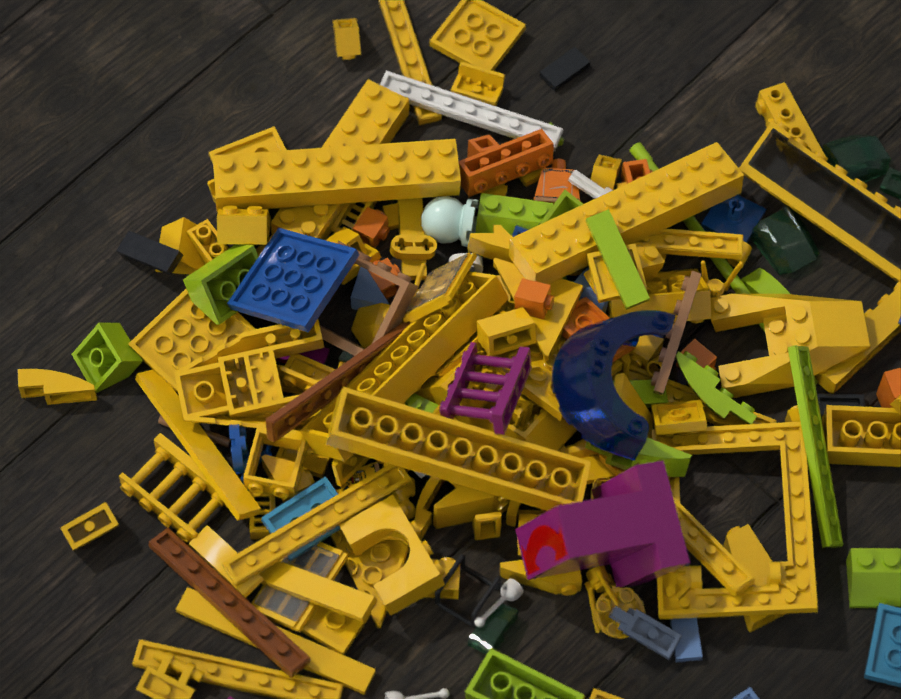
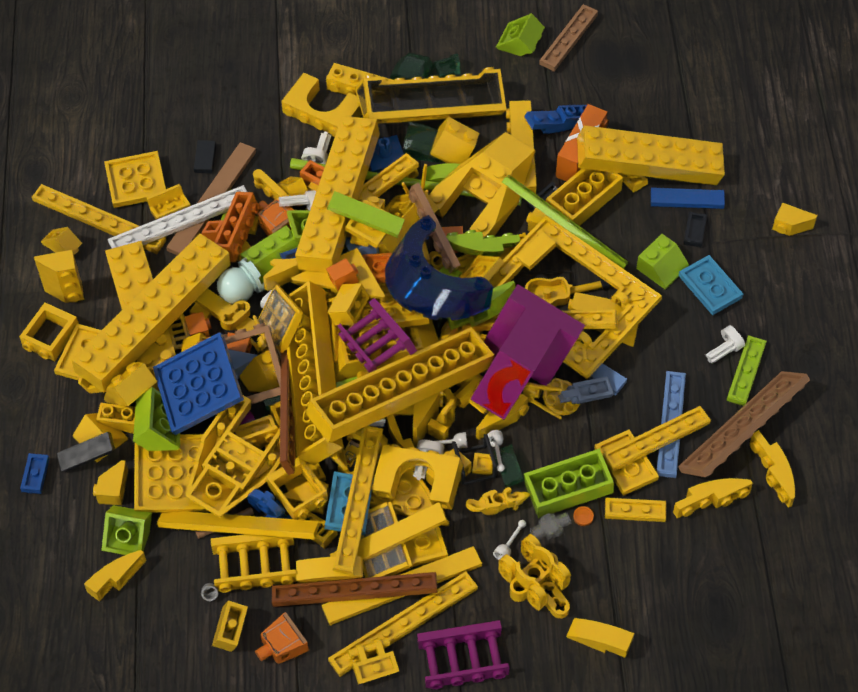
camera: 45 degrees left, 5 degrees down
none -> yellow window [19,303,79,361]
none -> blue plate [20,453,49,494]
none -> yellow slope [34,250,84,303]
none -> yellow slope [93,460,128,505]
none -> medium nougat tile [166,142,256,255]
none -> light grey hinge [201,583,218,601]
none -> yellow plate [253,169,293,209]
none -> orange torso [255,612,309,664]
none -> yellow arch [281,73,364,137]
none -> white piece [301,131,331,164]
none -> white piece [413,440,444,480]
none -> yellow tile [427,418,448,440]
none -> yellow slope [430,117,479,164]
none -> white hinge [436,432,467,448]
none -> yellow animal [466,487,530,515]
none -> yellow tile [472,453,493,475]
none -> yellow tile [516,232,556,270]
none -> yellow piece [525,277,613,307]

